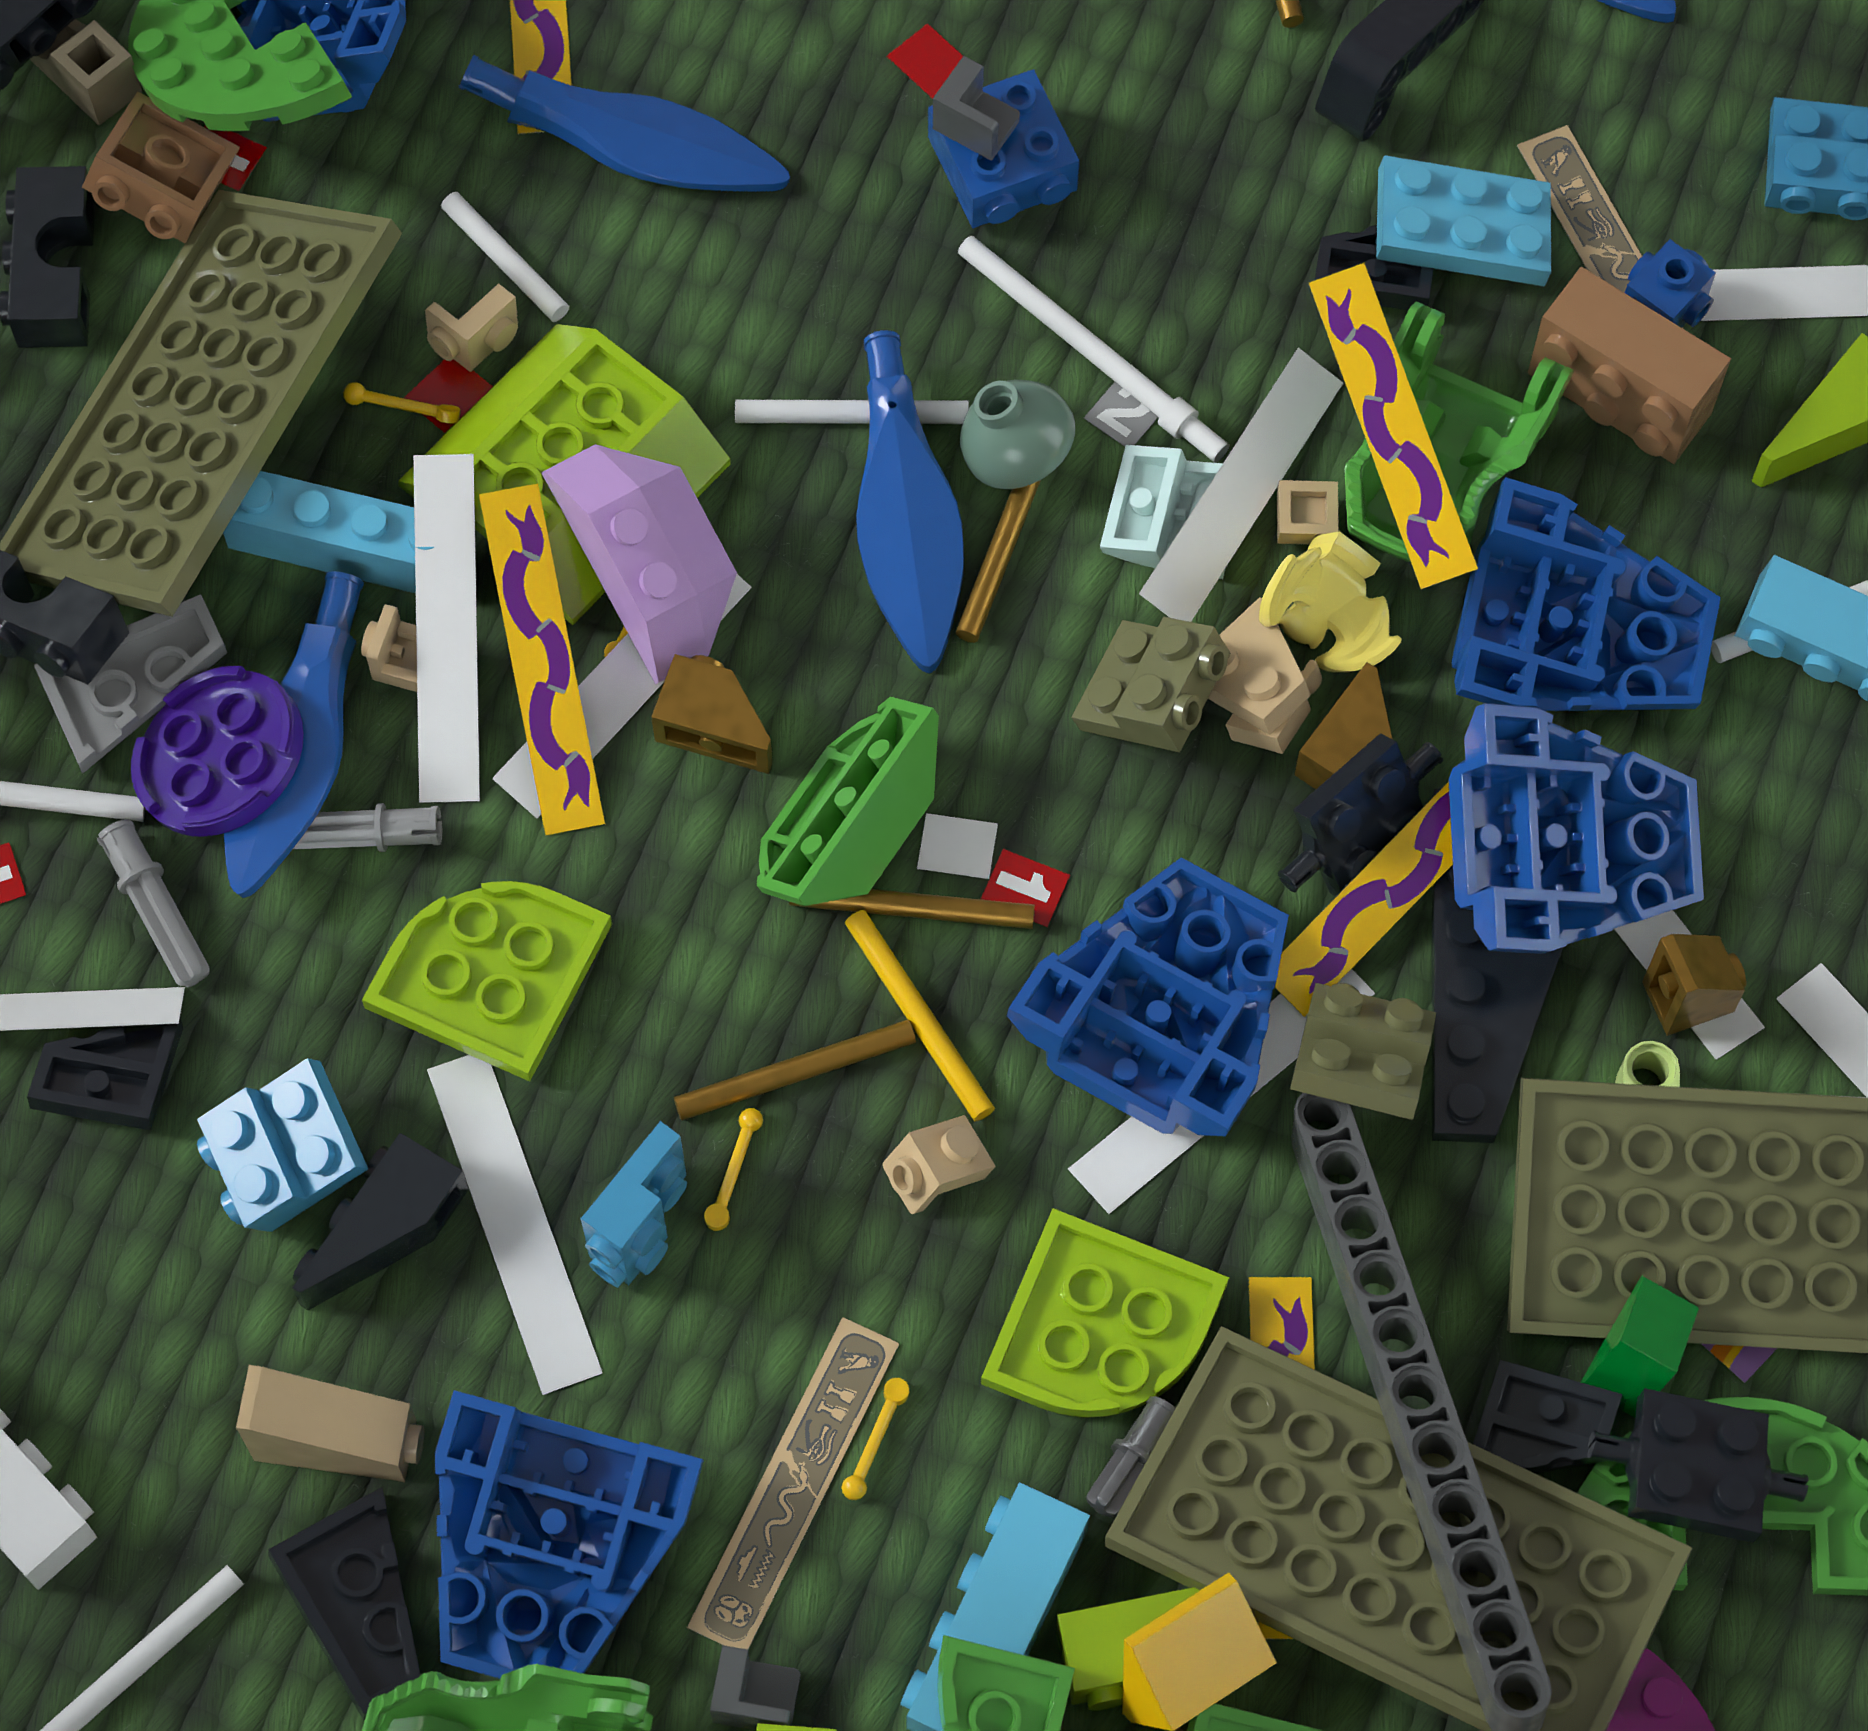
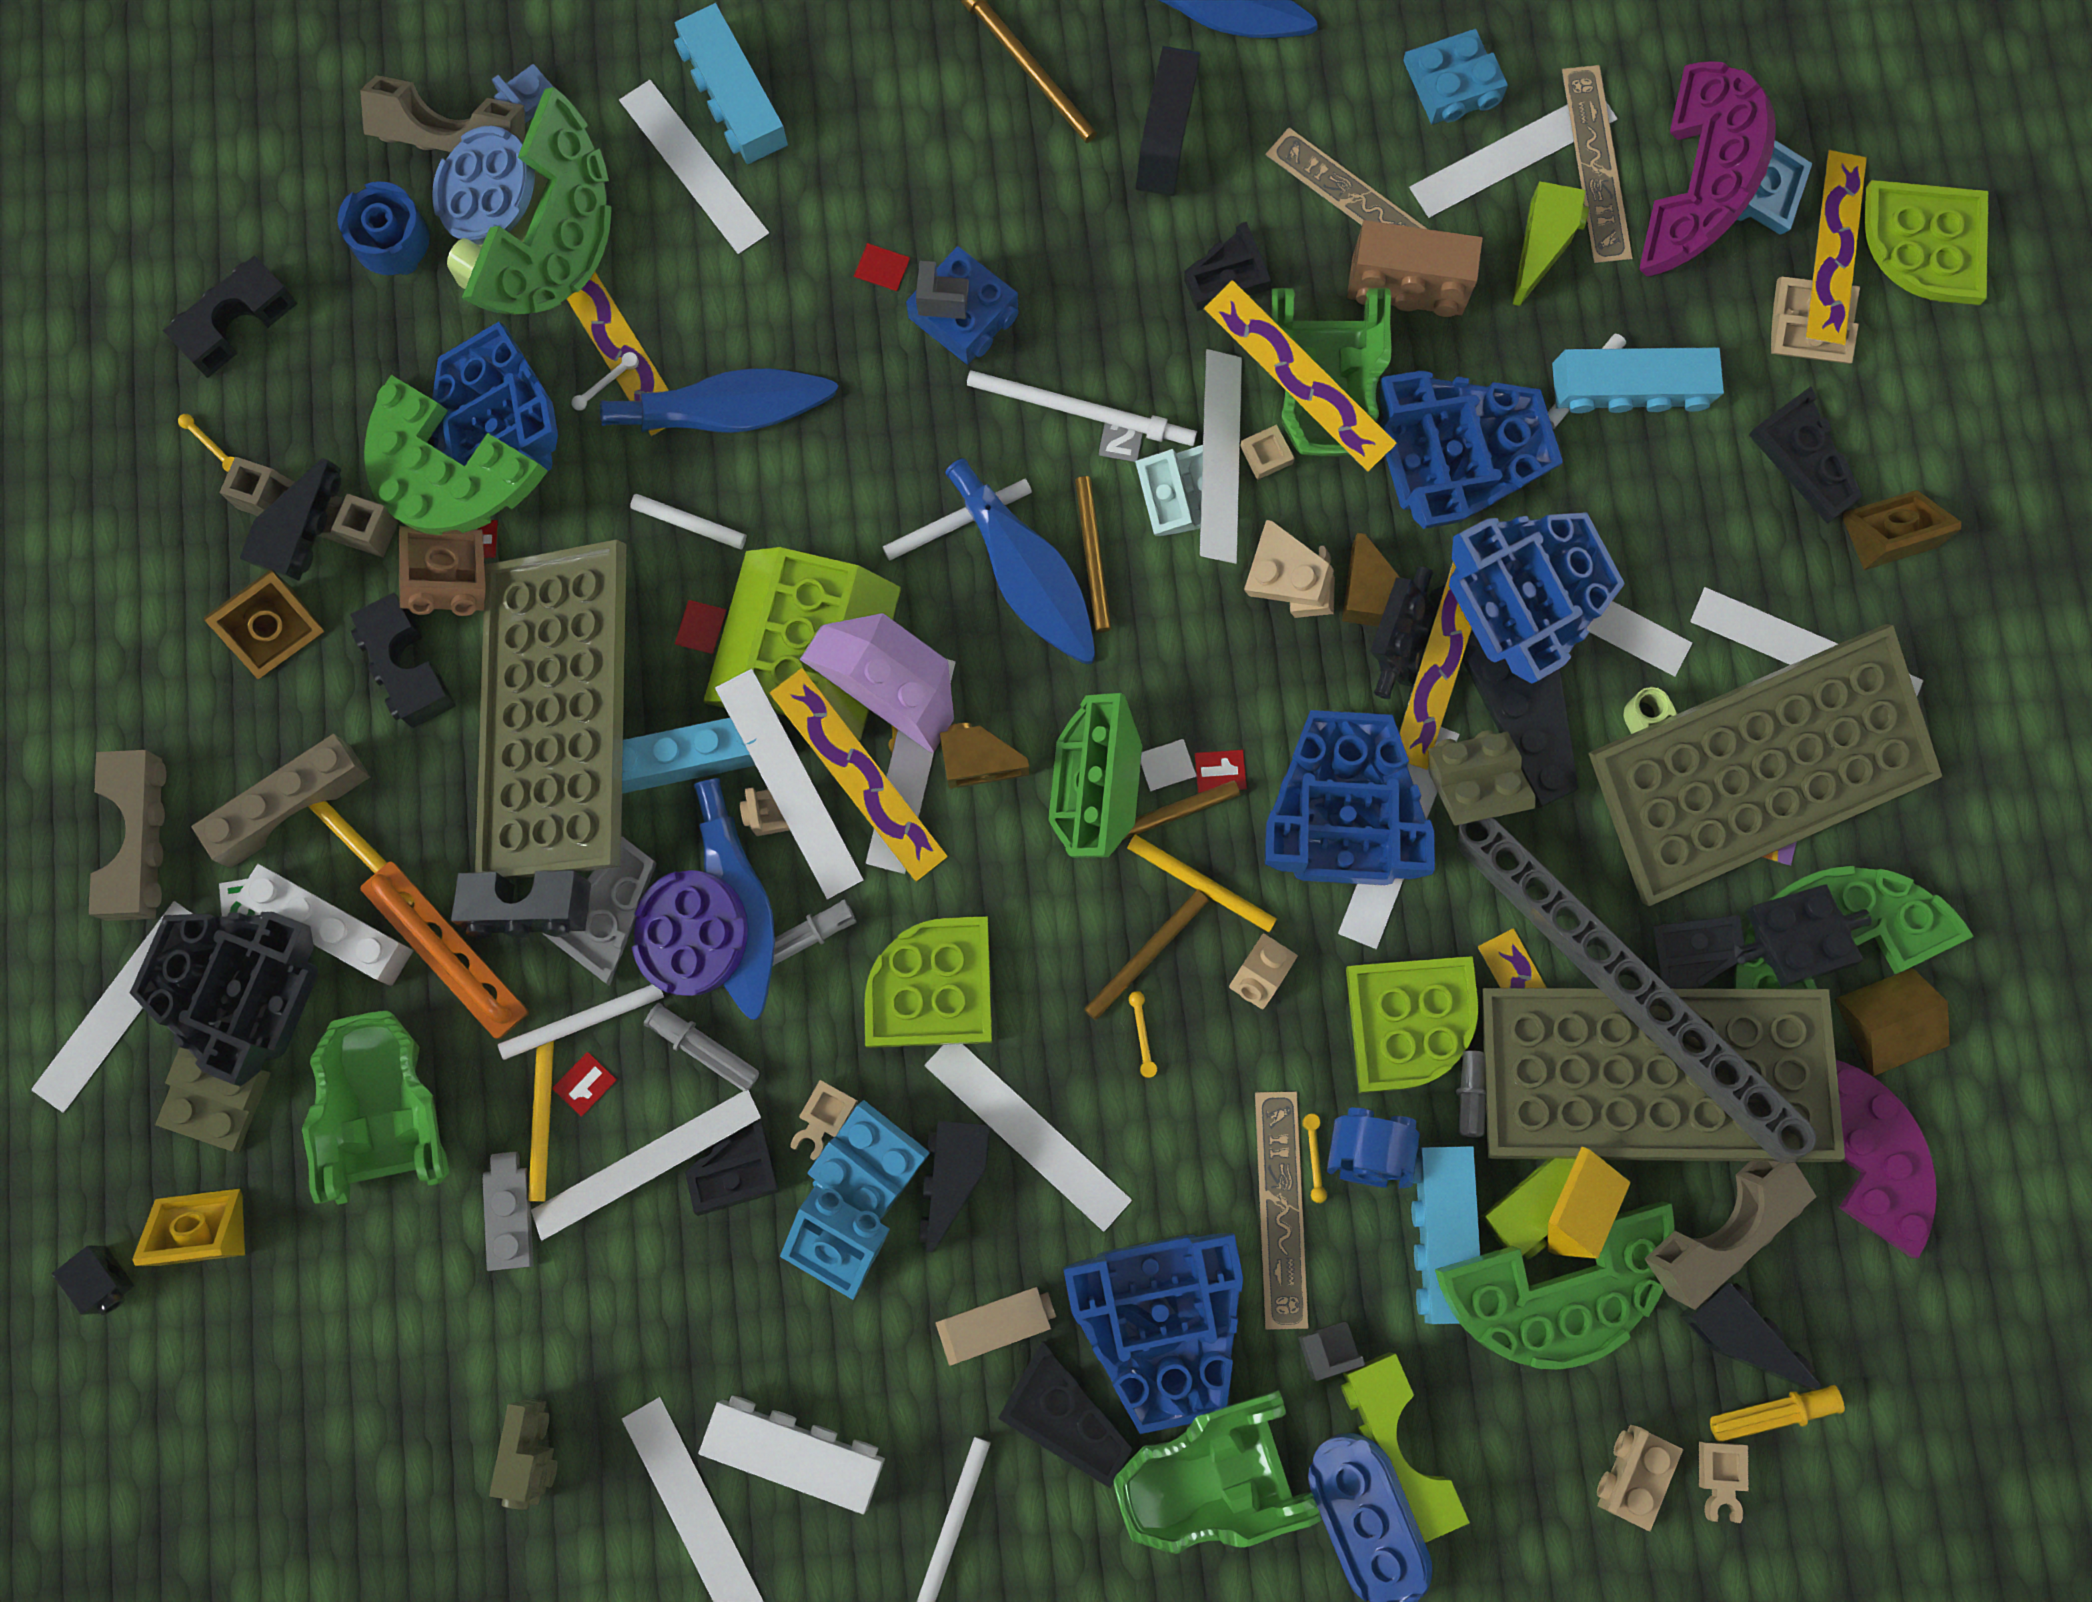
camera: 25 degrees left, 10 degrees up
yellow hinge [343,382,461,423] -> none
tan bracket [425,284,518,372] -> none
dark azure plate [581,1121,687,1288] -> none
sand green piece [960,380,1075,489] -> none
olive plate [1071,616,1231,752] -> none
light yellow animal [1259,532,1402,673] -> none
medium azure plate [1376,155,1551,286] -> none
green slope [1581,1275,1699,1418] -> none
blue brick [1625,239,1716,328] -> none
pearl gold slope [1642,934,1746,1036] -> none
none -> white hinge [571,352,639,411]
none -> dark azure plate [780,1185,890,1300]
none -> tan plate [791,1080,858,1161]
none -> blue brick [1327,1107,1420,1188]
none -> pearl gold slope [1835,968,1950,1076]

